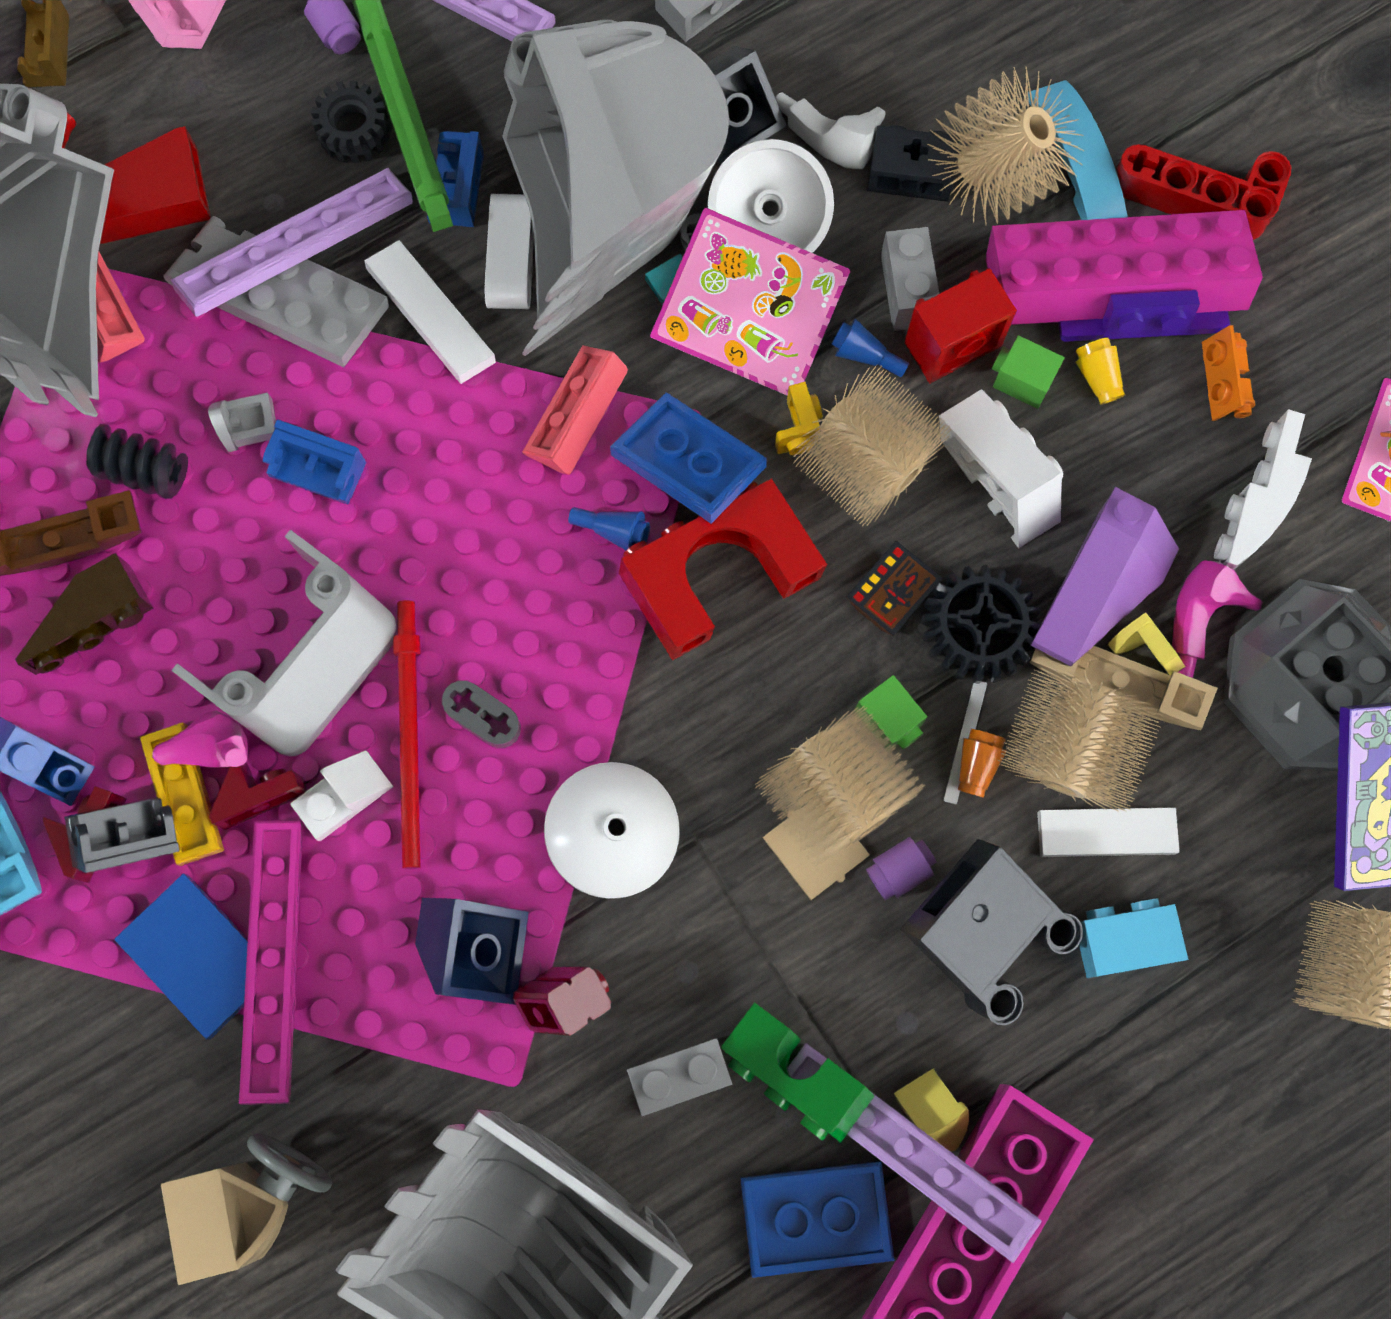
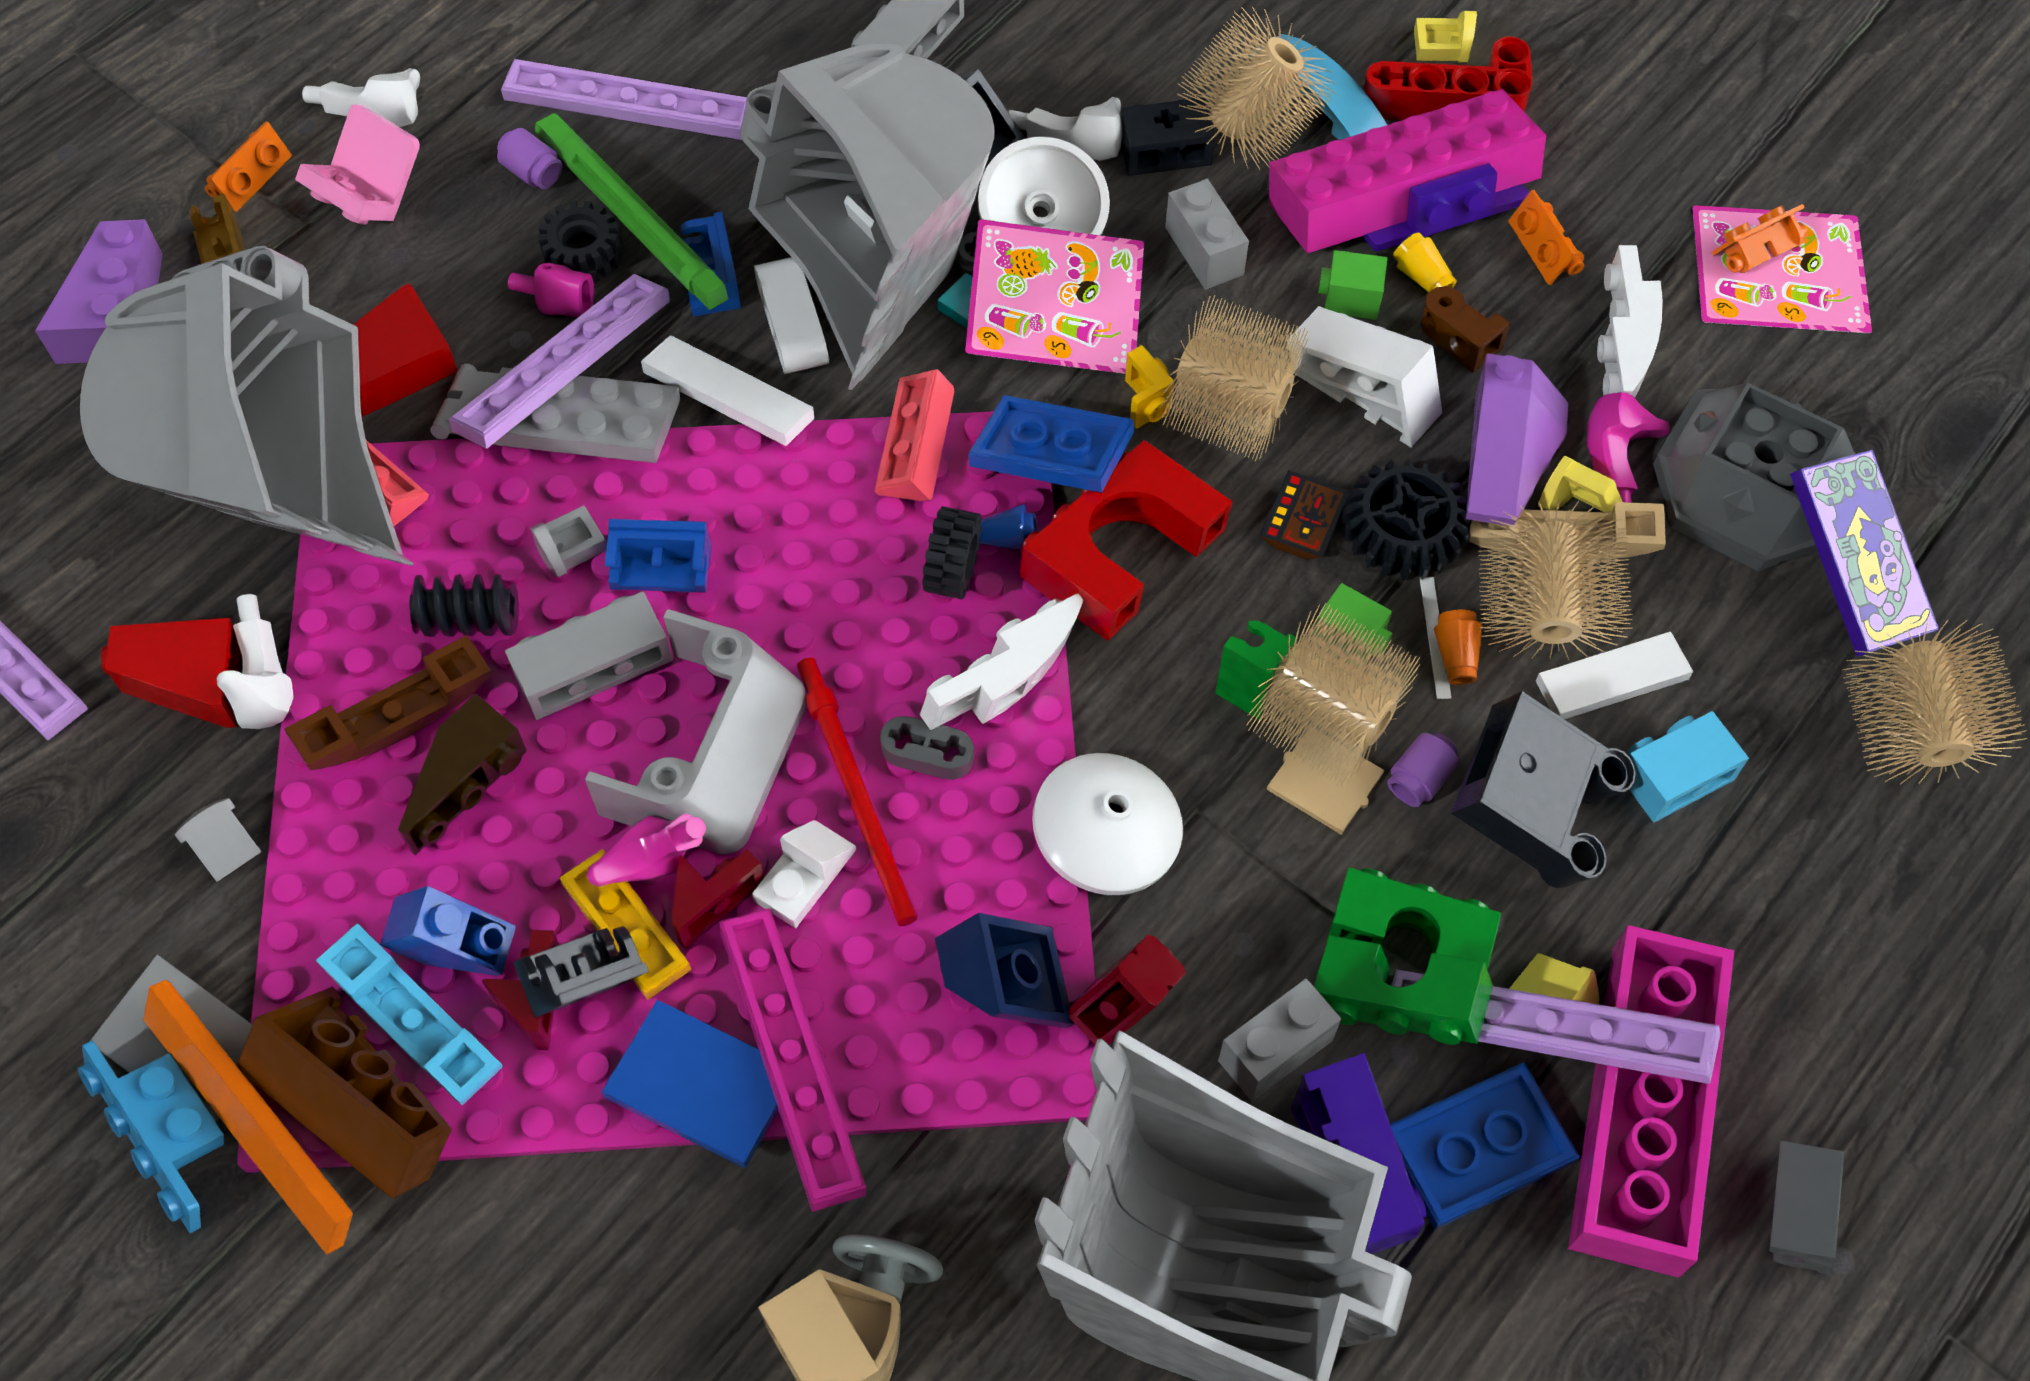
camera: 20 degrees left, 15 degrees down
blue cone [832,318,909,377] -> none
red container [904,268,1017,384] -> none
none -> light grey brick [505,591,673,720]
none -> dark pink piece [508,263,594,318]
none -> white slope [920,593,1084,730]
none -> black tyre [922,506,982,600]
none -> green hinge [1215,621,1298,720]
none -> dark purple wedge [1291,1053,1426,1254]
none -> green arch [1326,867,1501,970]
none -> light yellow tile [1414,11,1477,63]
none -> reddish brown leg [1421,286,1510,373]

